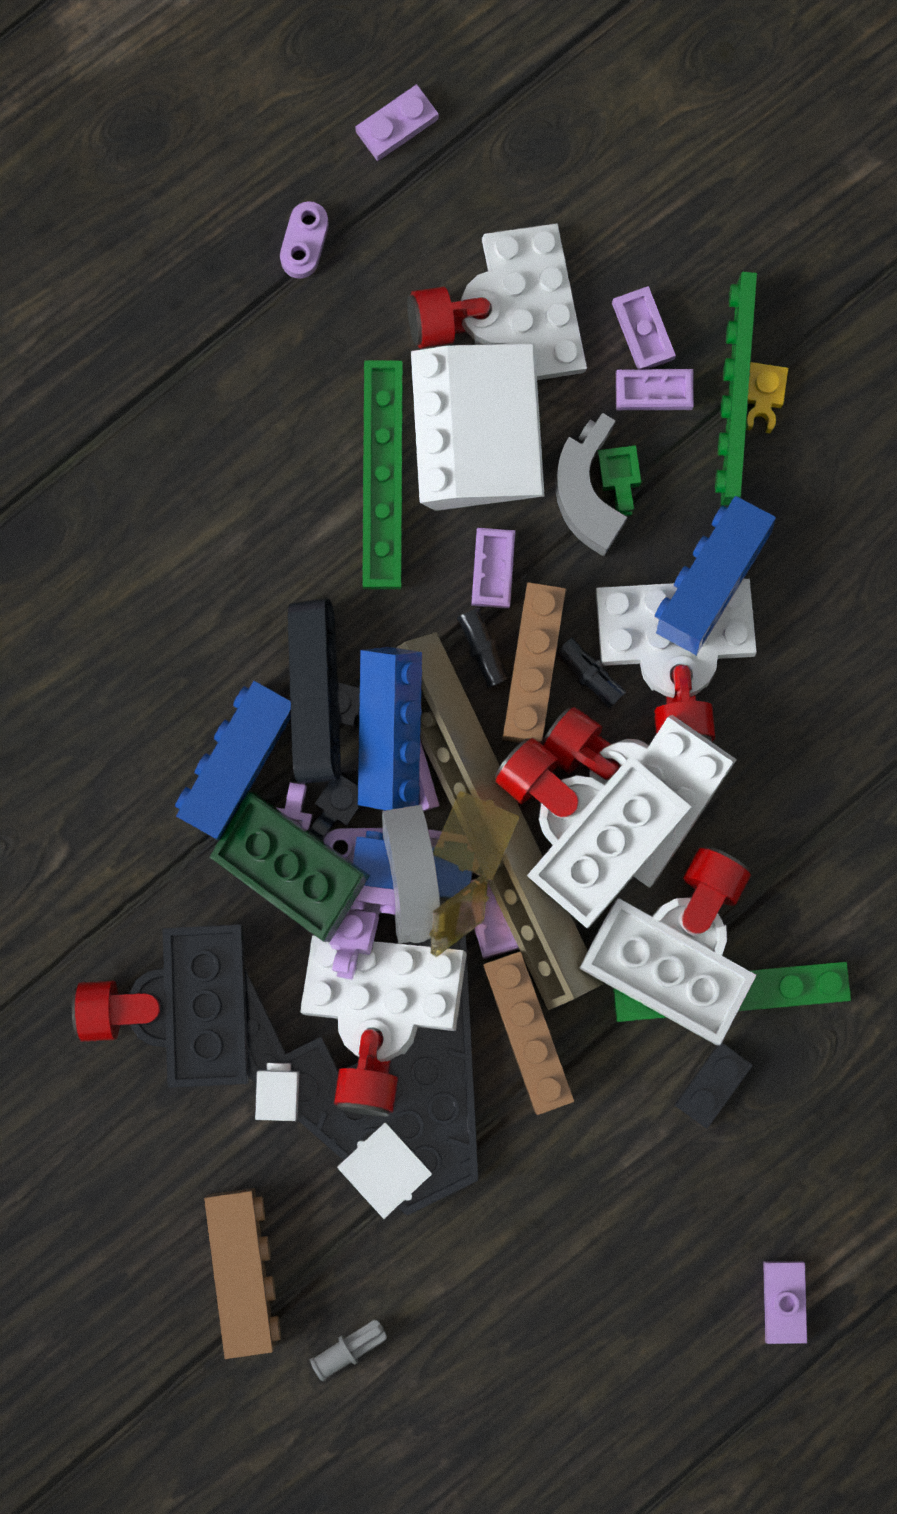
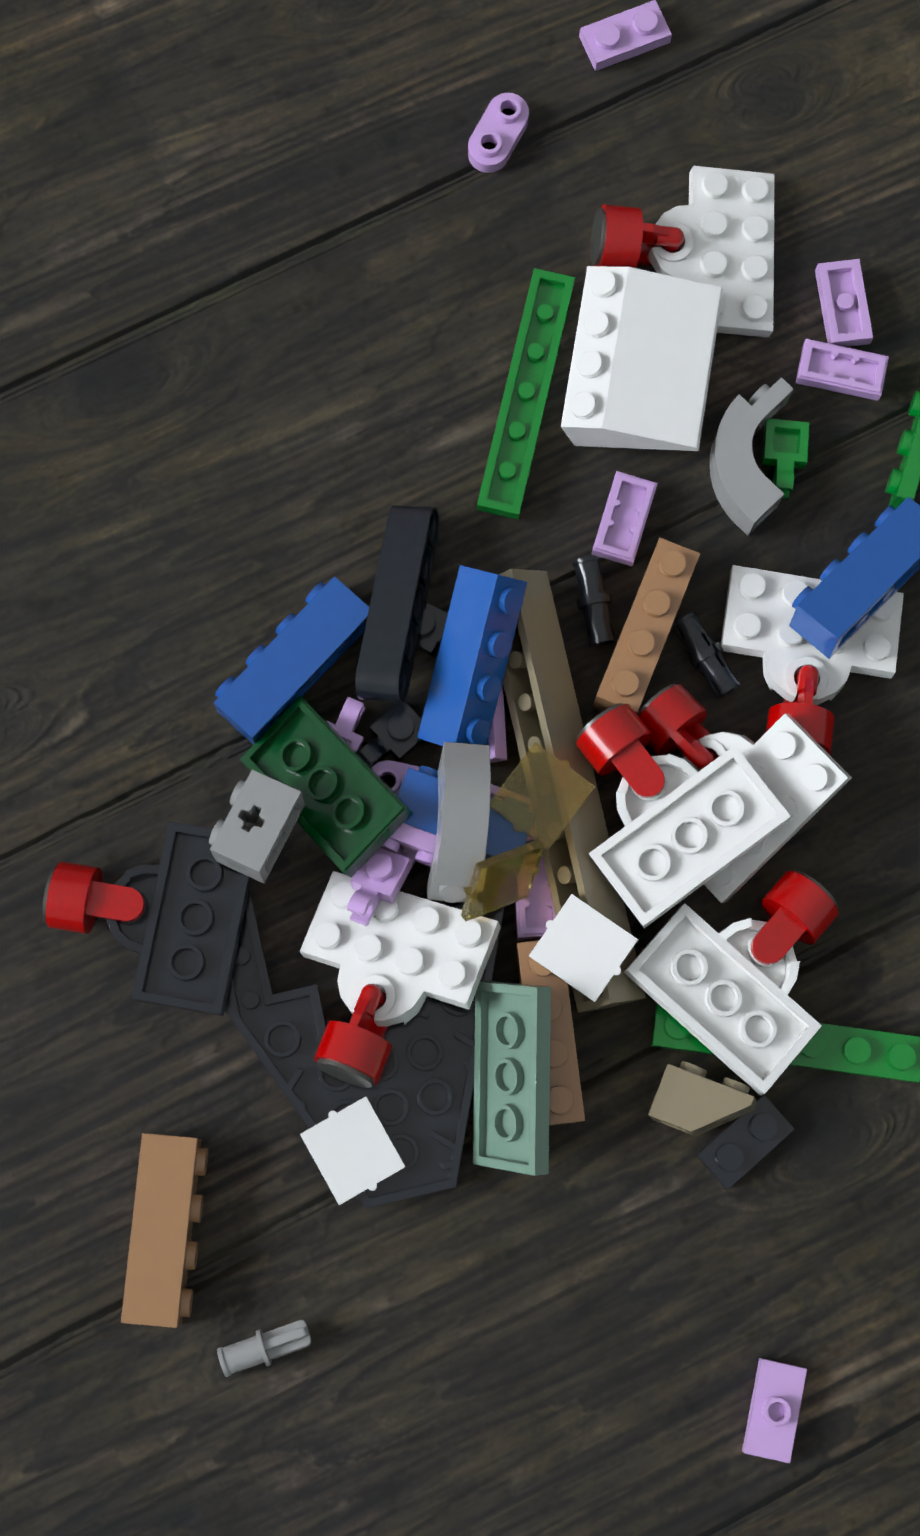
camera: 10 degrees right, 5 degrees down
white brick [255,1063,300,1121] -> none
none -> light grey brick [209,770,305,883]
none -> sand green plate [473,981,551,1176]
none -> white piece [529,894,638,1002]
none -> dark tan slope [648,1061,757,1137]

